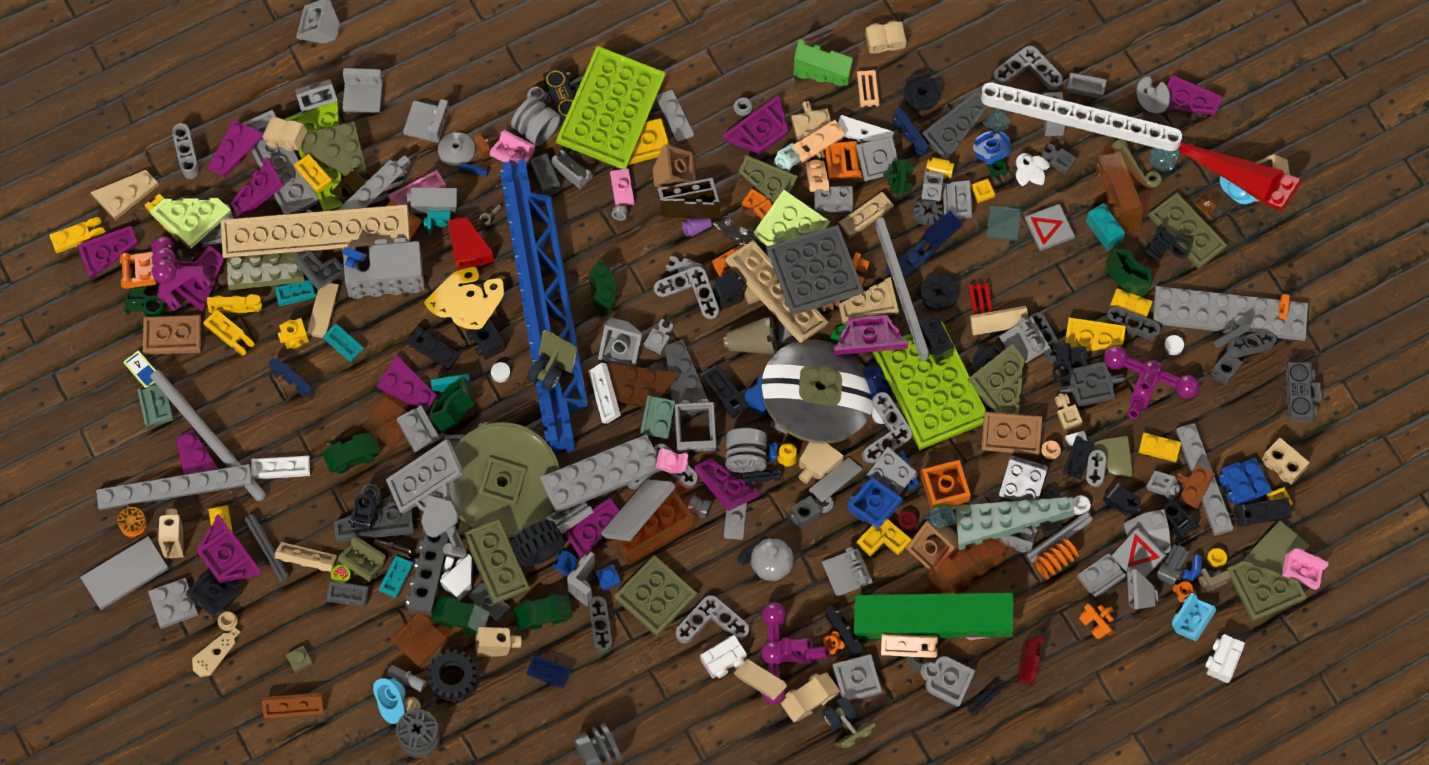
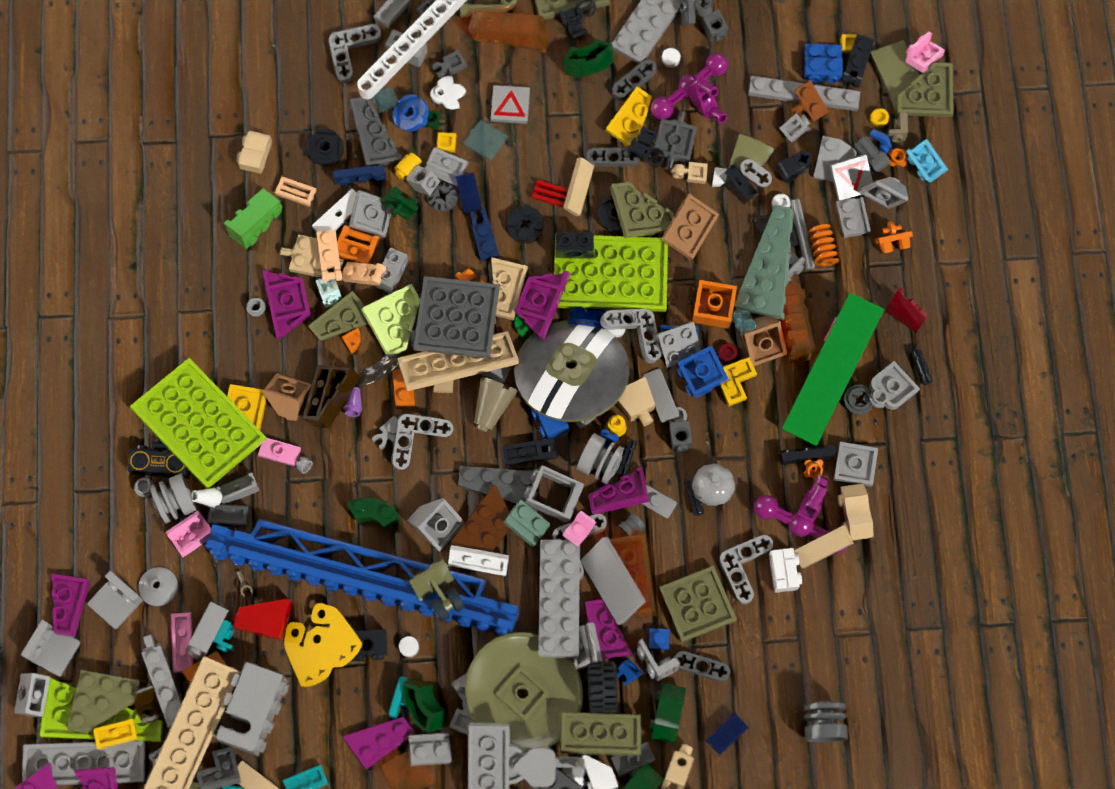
camera: 65 degrees left, 5 degrees up
tan brick [262,118,307,151] -> none
blue tile [342,247,366,269] -> none
black plate [405,326,460,371] -> none
blue piece [460,163,488,176] -> none
dark orange plate [474,134,492,160] -> none
light grey plate [644,319,673,355] -> none
light grey piece [656,90,694,142] -> none
black brick [714,271,744,310] -> none
orange tile [754,199,772,221] -> none
light grey hinge [822,547,873,597] -> none
plate [822,697,876,748] -> none
tan tile [838,192,894,239] -> none
light grey tile [876,218,929,361] -> none
light nougat plate [881,634,938,657] -> none
light grey hinge [999,316,1050,364] -> none
bracket [999,455,1049,501] -> none
light nougat plate [1041,441,1061,460] -> none
teal brick [1086,203,1125,251] -> none
yellow plate [1110,288,1153,318] -> none
yellow plate [1138,433,1181,462] -> none
black piece [1163,502,1197,540] -> none
white brick [1205,634,1245,683] -> none
tan brick [1262,438,1310,485] -> none
none -> magenta wing [51,574,90,638]
none -> white cone [191,488,222,507]

